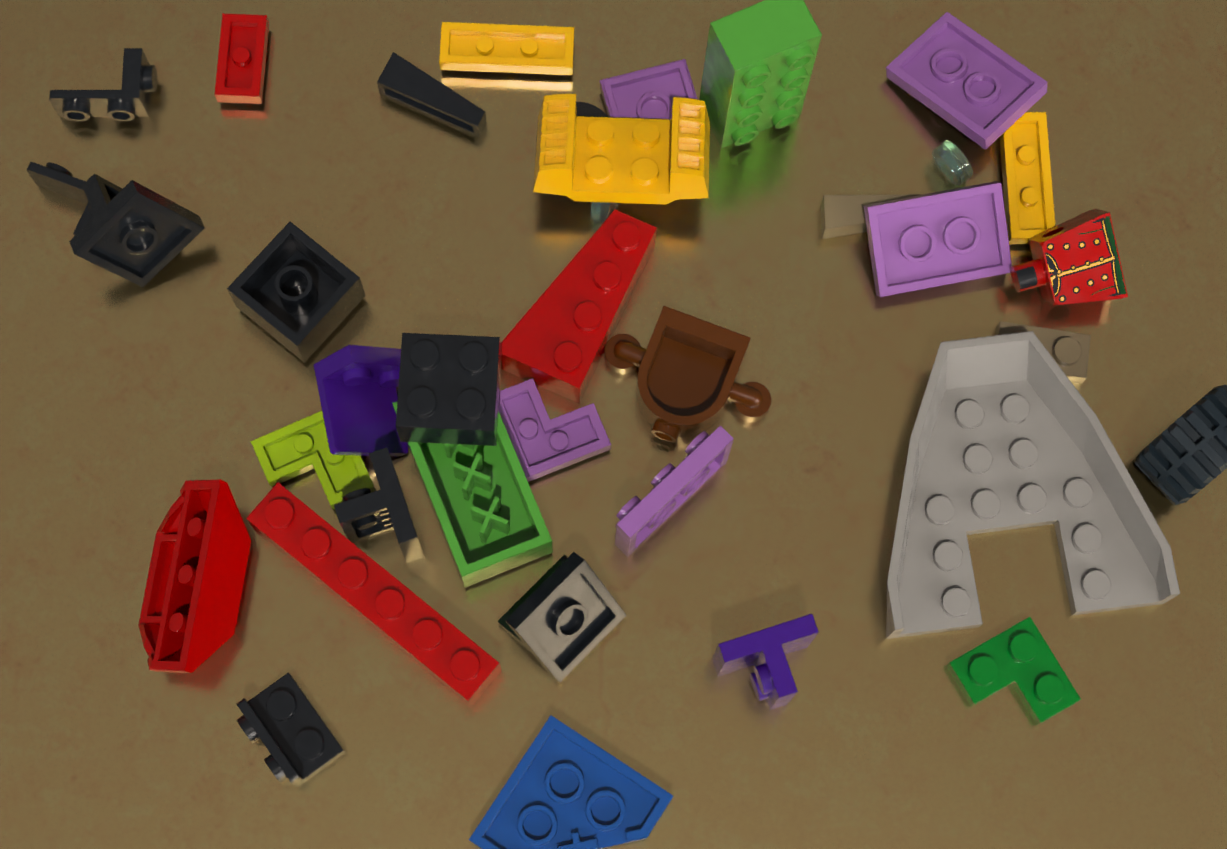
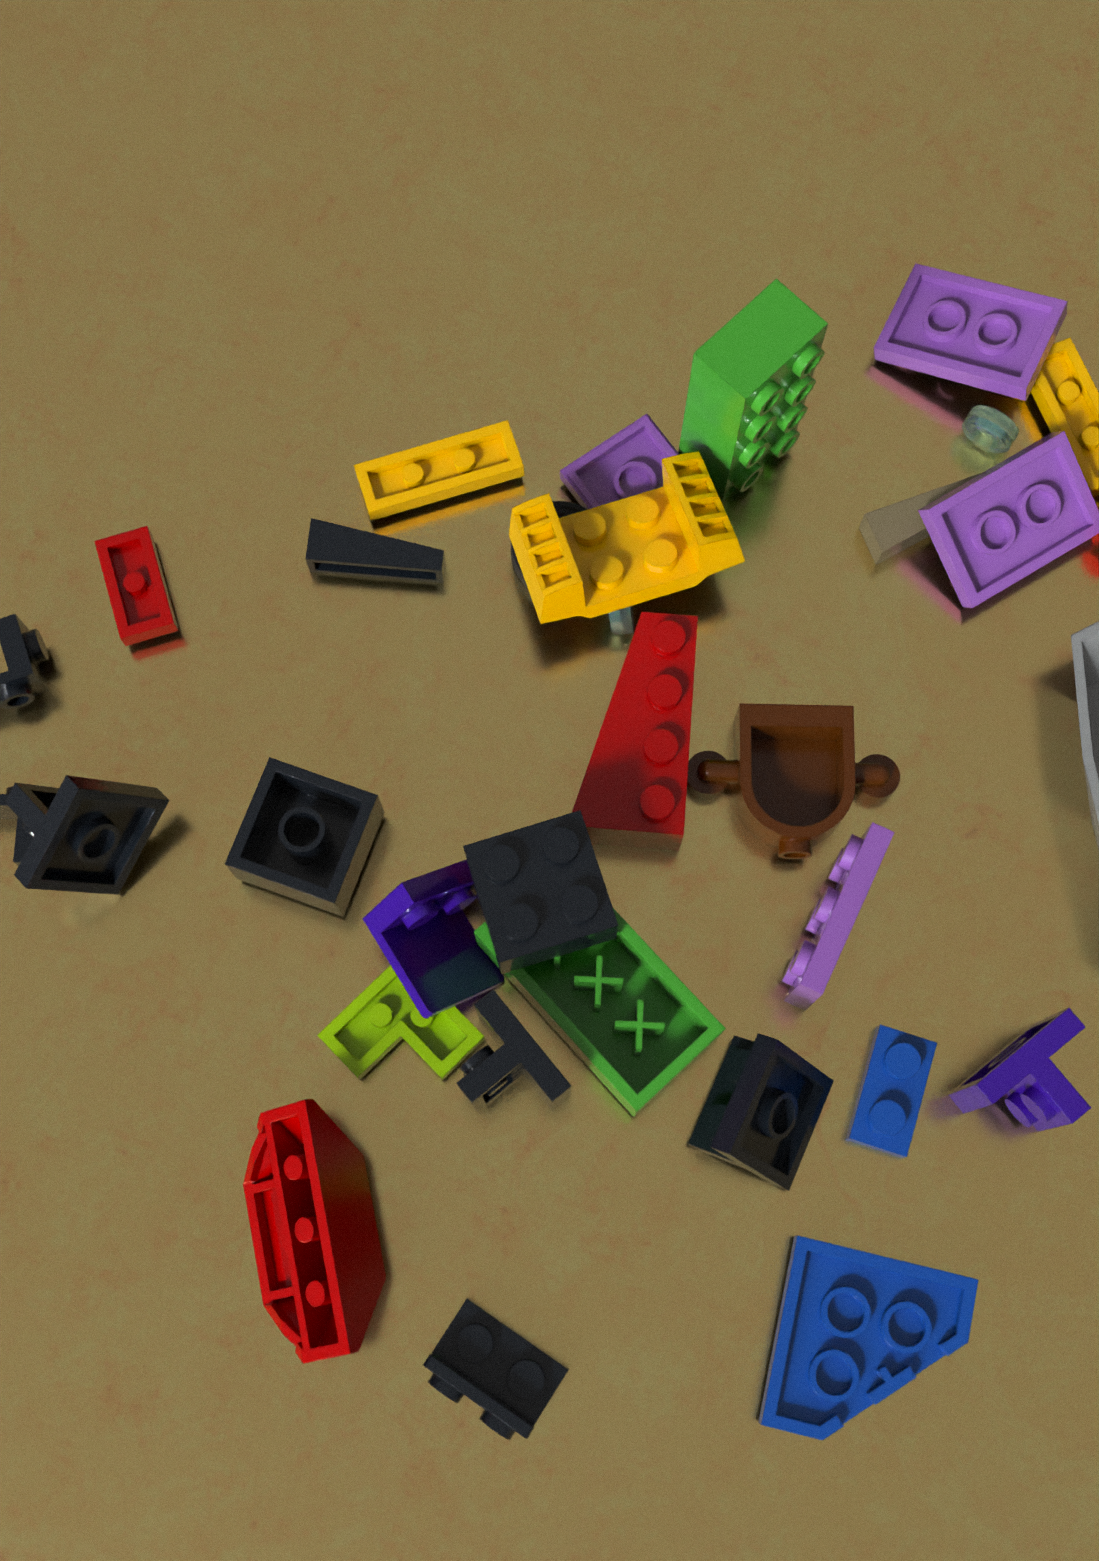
camera: 15 degrees left, 0 degrees up
red brick [246,482,502,708] -> none
medium lavender plate [498,378,611,482] -> none
none -> blue plate [845,1024,937,1158]

